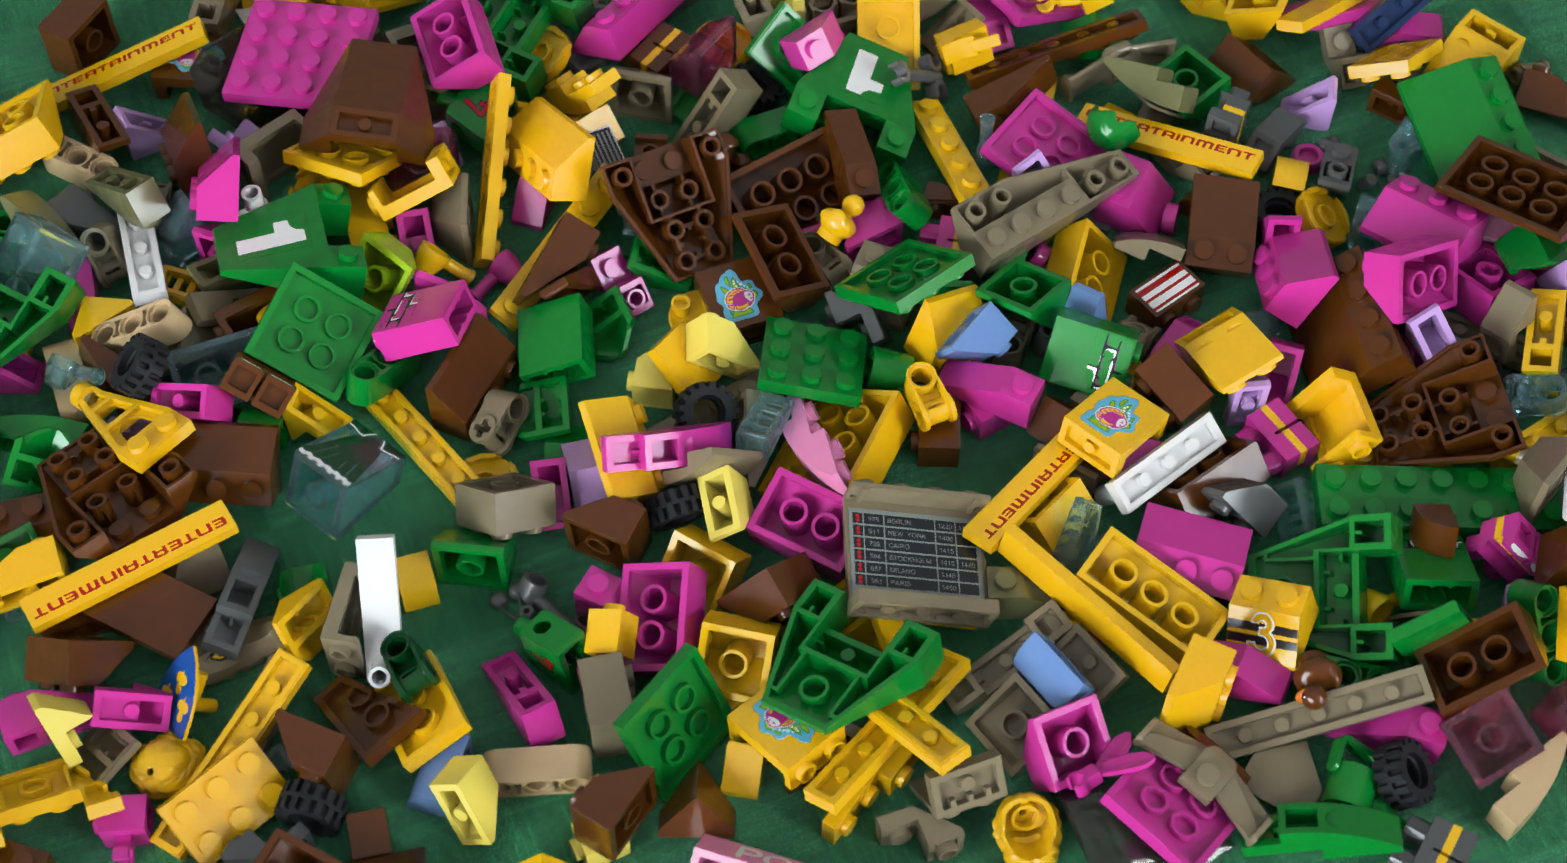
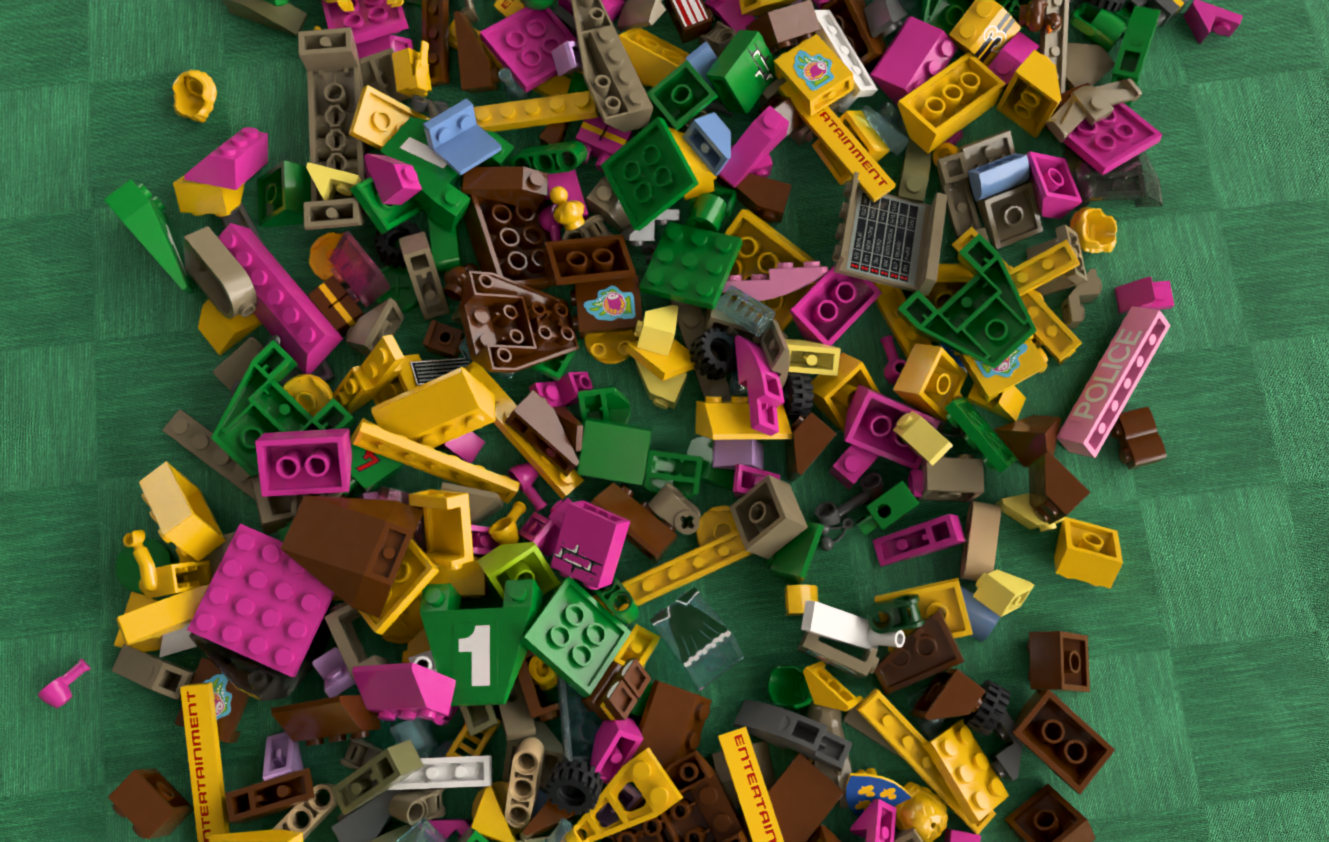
camera: 75 degrees left, 20 degrees up
reddish brown brick [346,807,393,861] -> none
yellow brick [584,603,639,661] -> none
reddish brown slope [717,552,822,623] -> none
yellow piece [903,362,958,432] -> none
yellow tile [997,523,1180,694] -> none
dark pink piece [1066,732,1156,798] -> none
none -> medium blue bracket [423,99,502,175]
none -> light yellow slope [893,411,953,466]

